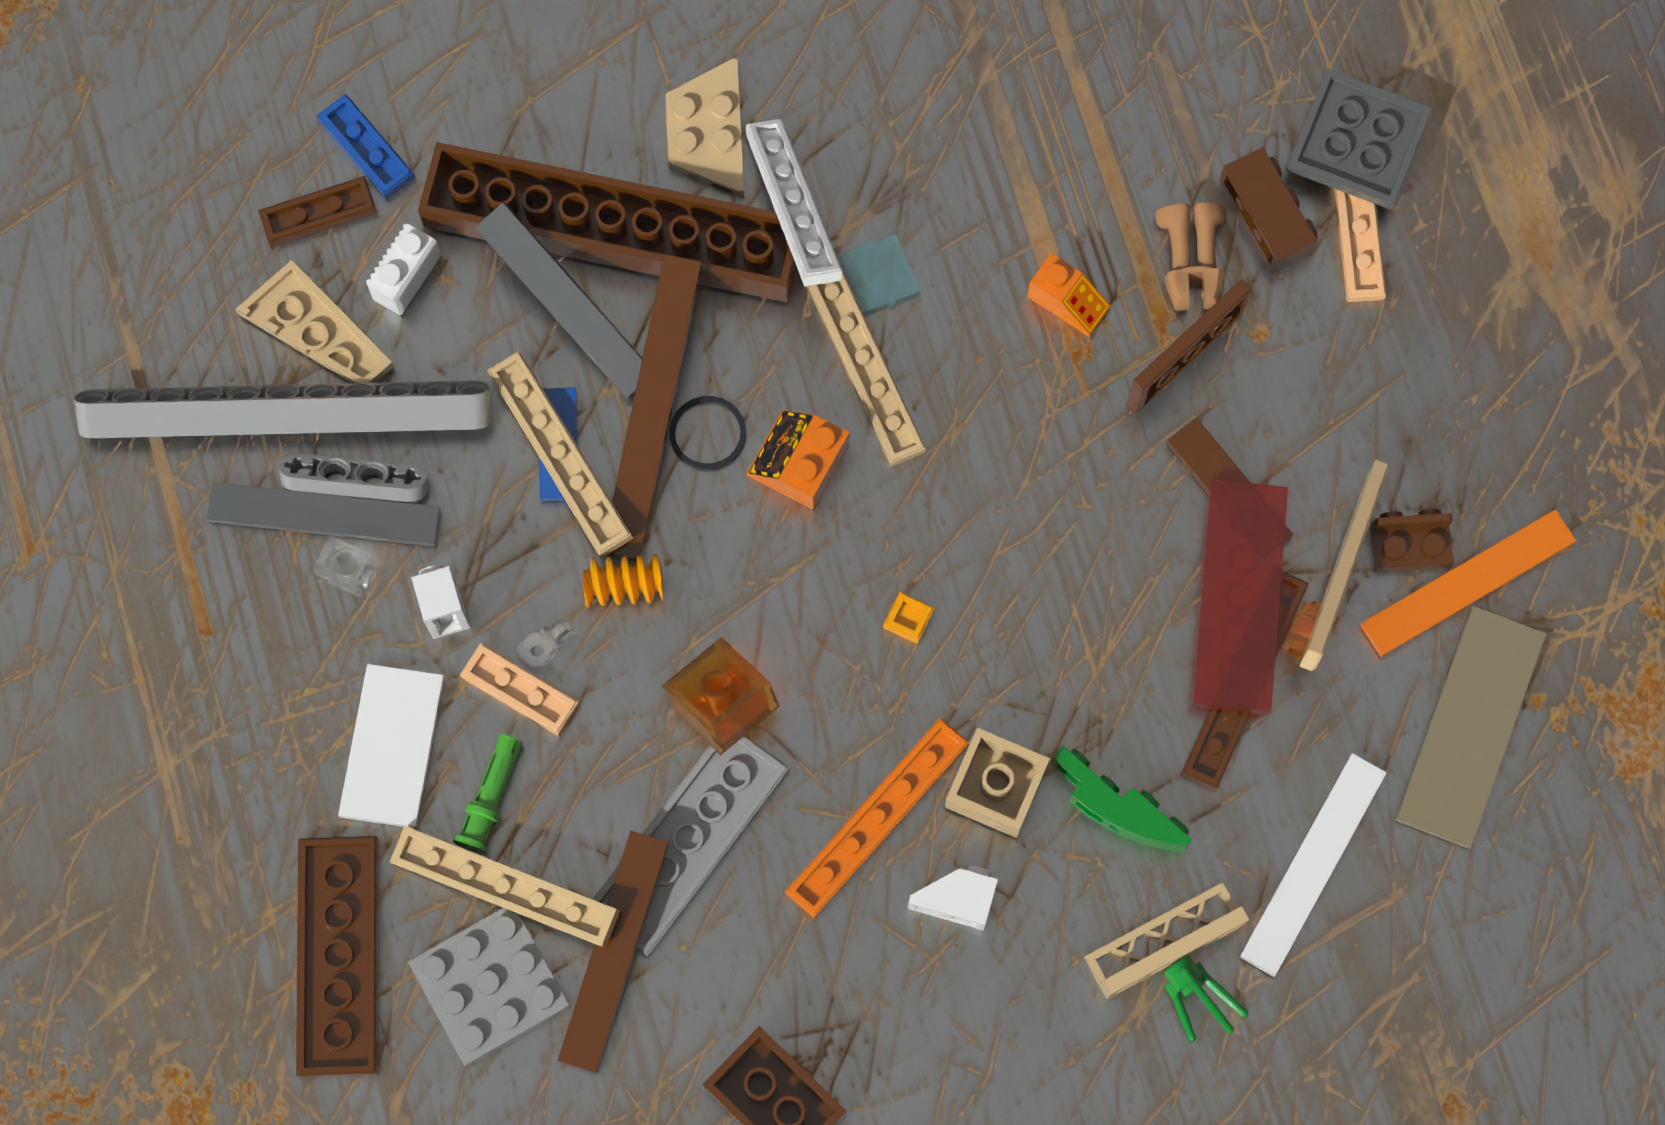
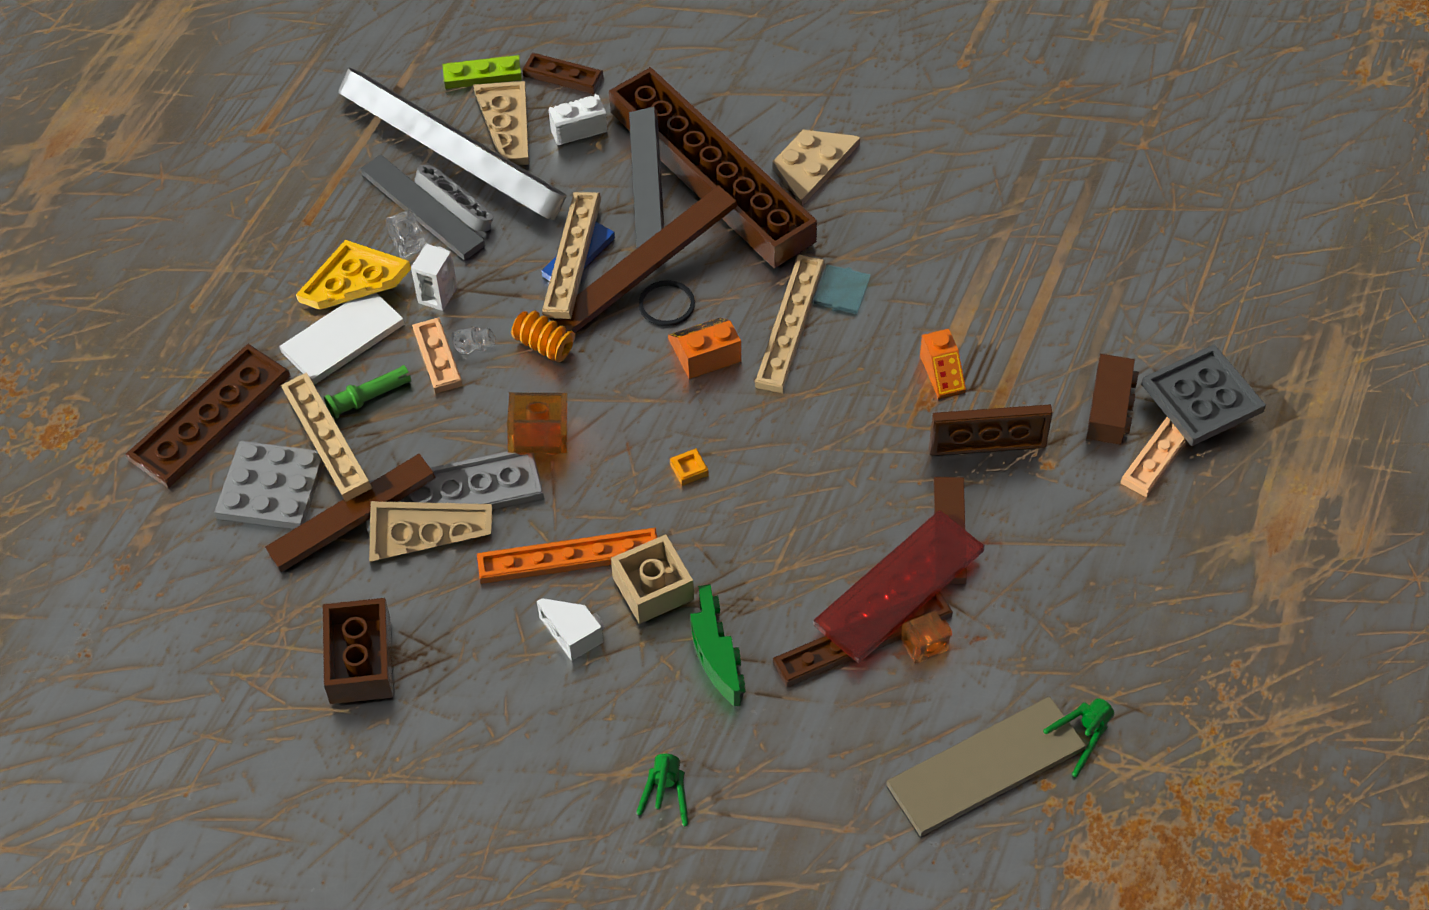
camera: 40 degrees right, 20 degrees down
blue tile [317,94,415,200] -> none
white tile [746,119,842,287] -> none
tan fence [1084,882,1250,1000] -> none
medium nougat piece [1155,202,1226,311] -> none
white tile [1239,753,1387,977] -> none
tan tile [1299,460,1389,671] -> none
orange tile [1360,509,1577,658] -> none
reddish brown bracket [1370,509,1454,572] -> none
none -> yellow plate [296,240,411,310]
none -> tan wing [369,501,492,562]
none -> lime plate [442,55,522,89]
none -> green plant [1043,698,1114,777]

